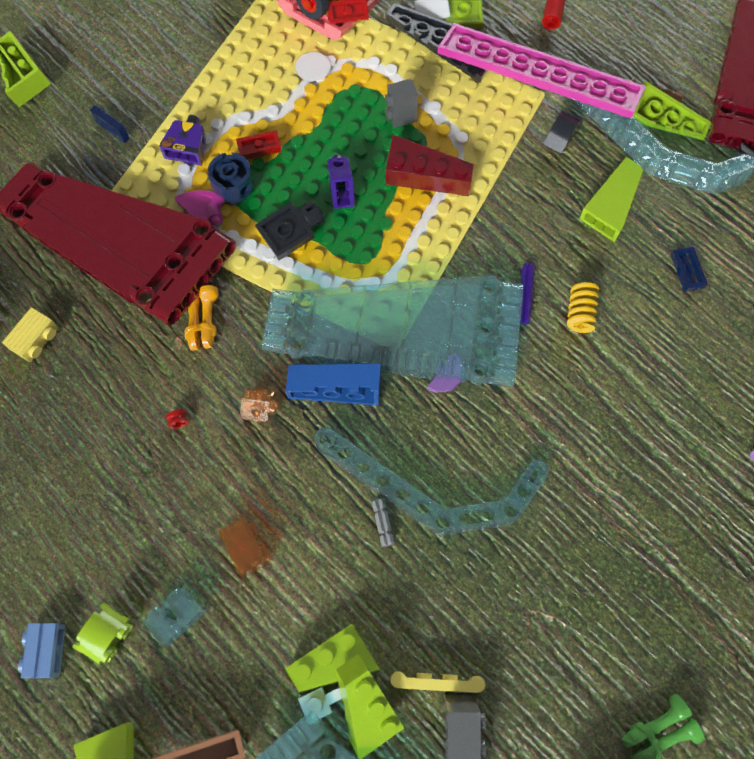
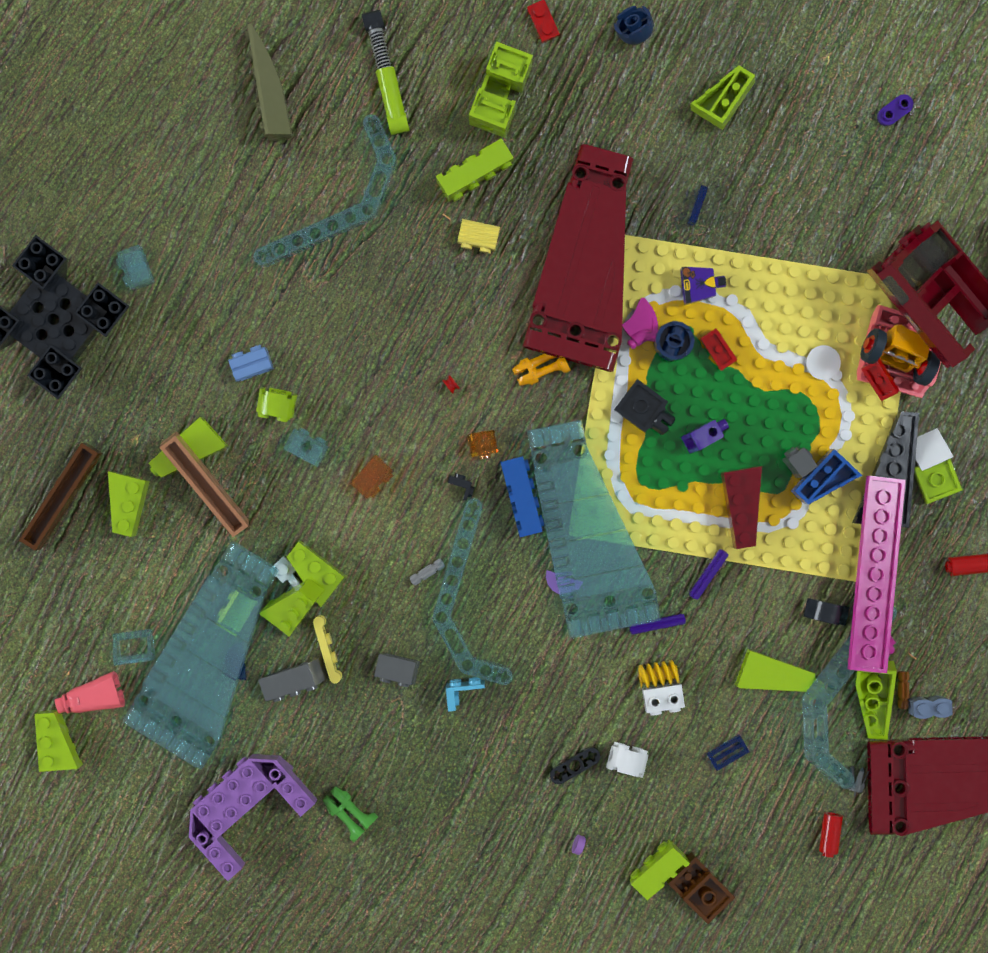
camera: 70 degrees right, 20 degrees up
none -> dark grey brick [374,653,420,687]
none -> medium azure bracket [446,677,485,711]
none -> black bracket [448,473,475,501]
none -> black beam [550,746,600,784]
none -> white brick [606,742,648,778]
none -> white brick [642,682,685,715]
none -> dark purple axle [689,549,729,600]
none -> blue wedge [791,449,863,505]
none -> sand blue brick [908,696,953,719]

